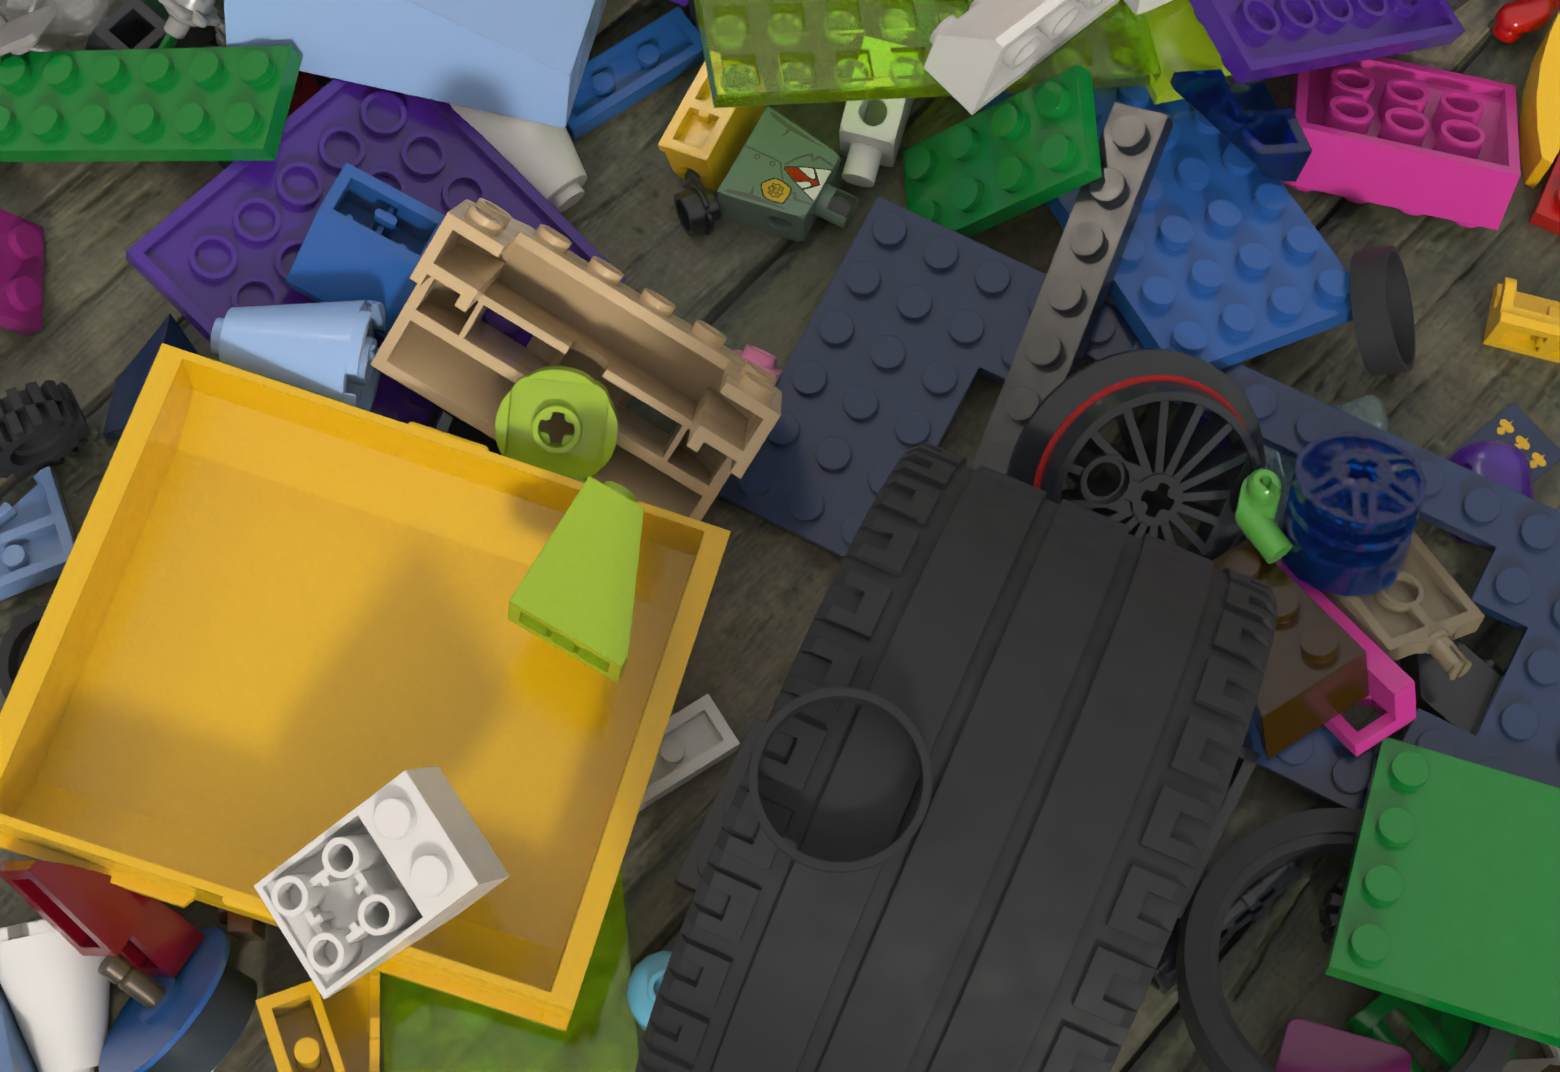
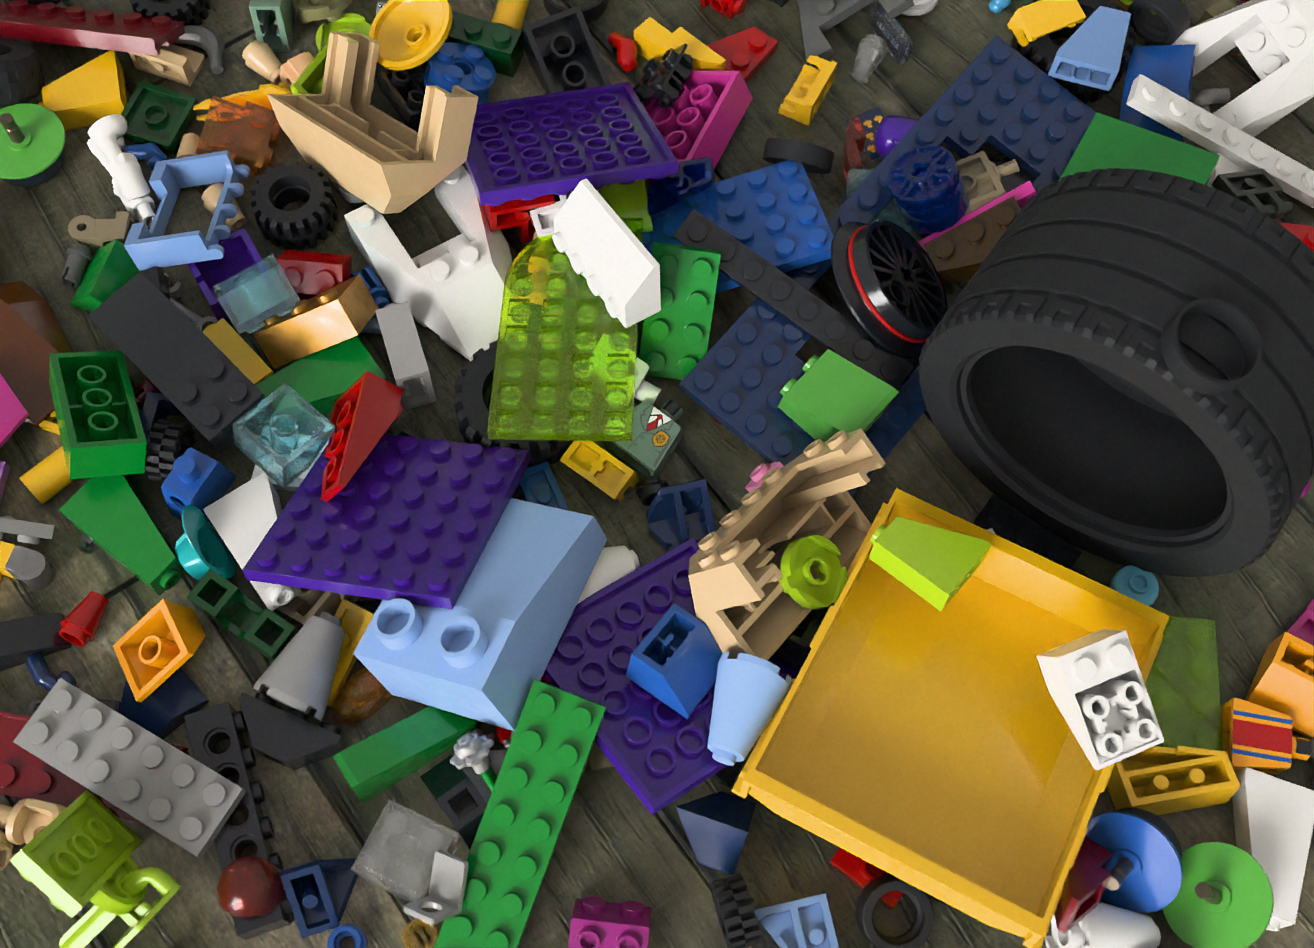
camera: 80 degrees left, 5 degrees down
bright green arm [1235,468,1293,564] -> none
none -> black hinge [633,44,694,108]
none -> dark blue slope [646,478,716,551]
none -> bright green slope [778,349,899,442]
none -> clear red slope [842,116,866,185]

